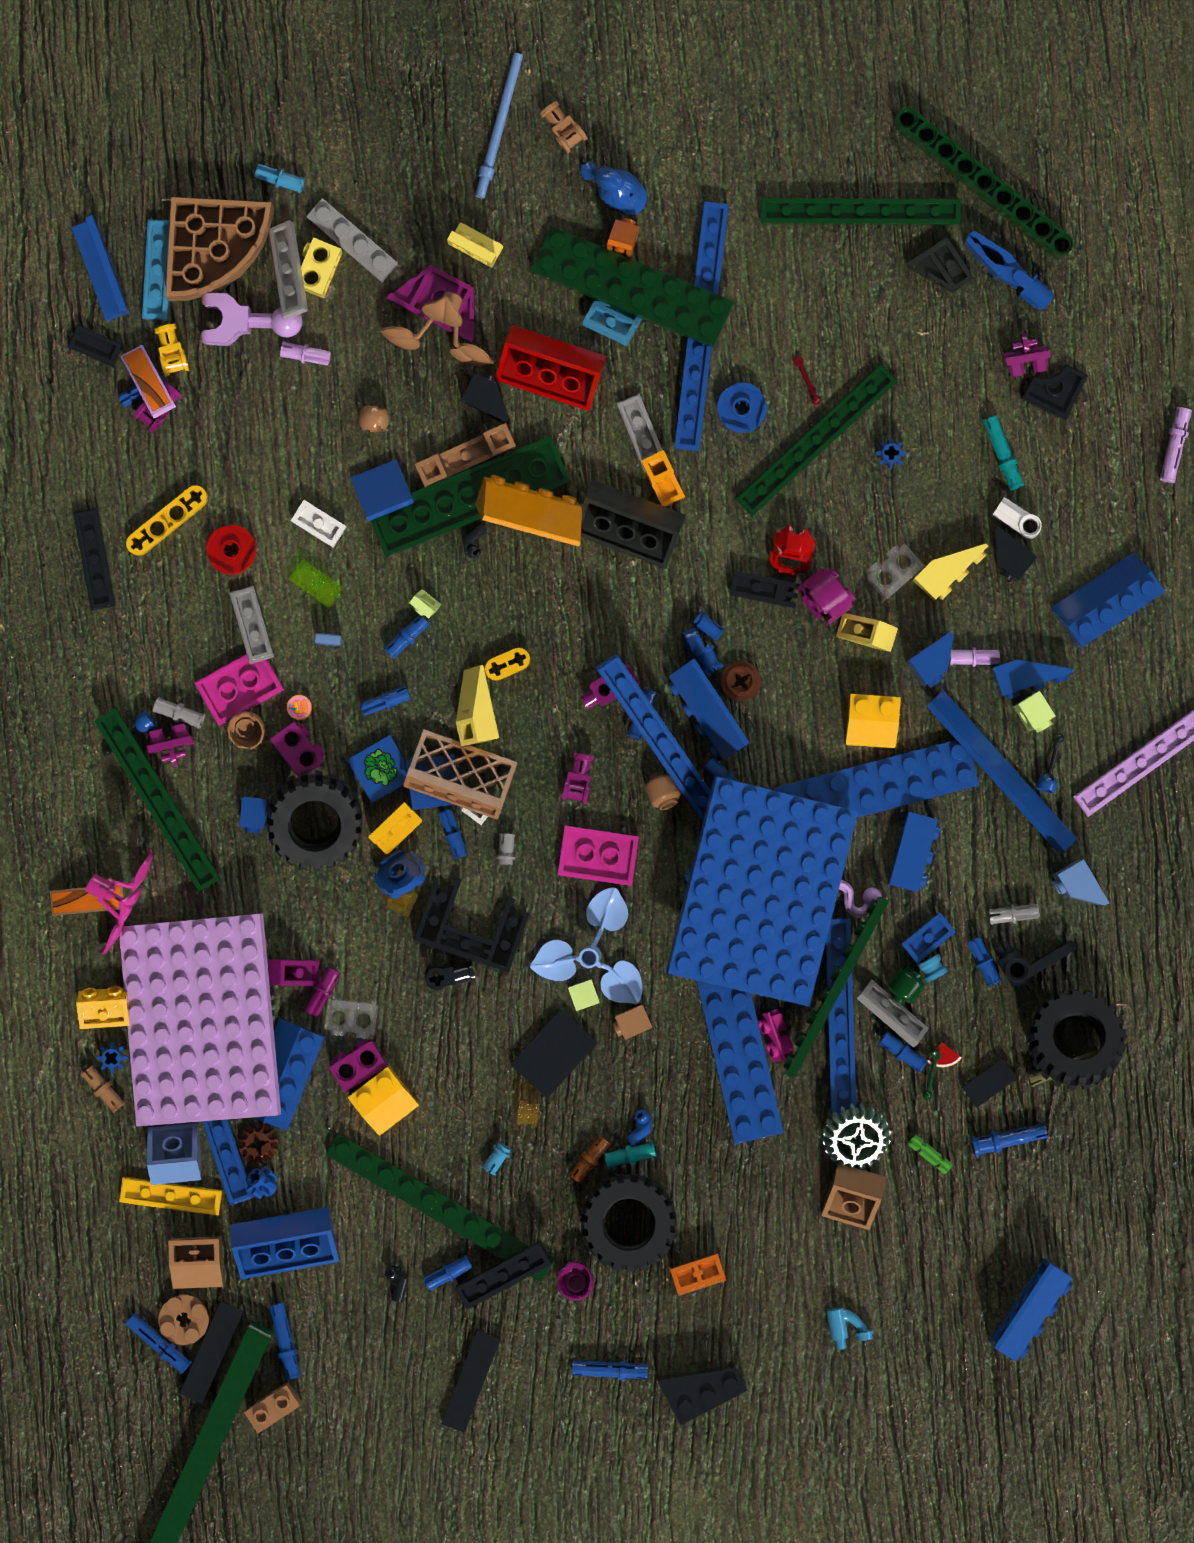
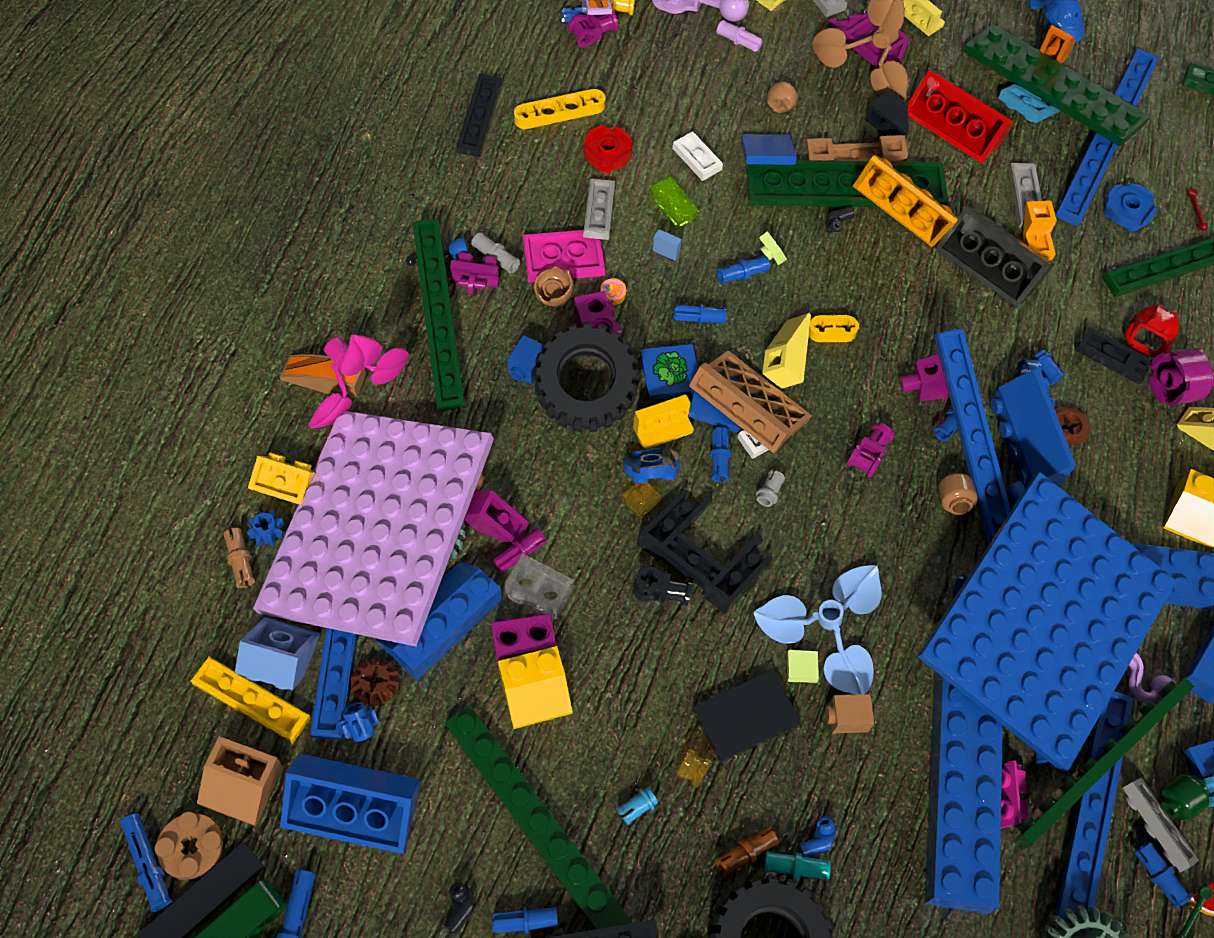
camera: 15 degrees right, 25 degrees down
dark pink plate [558,826,639,886] -> none

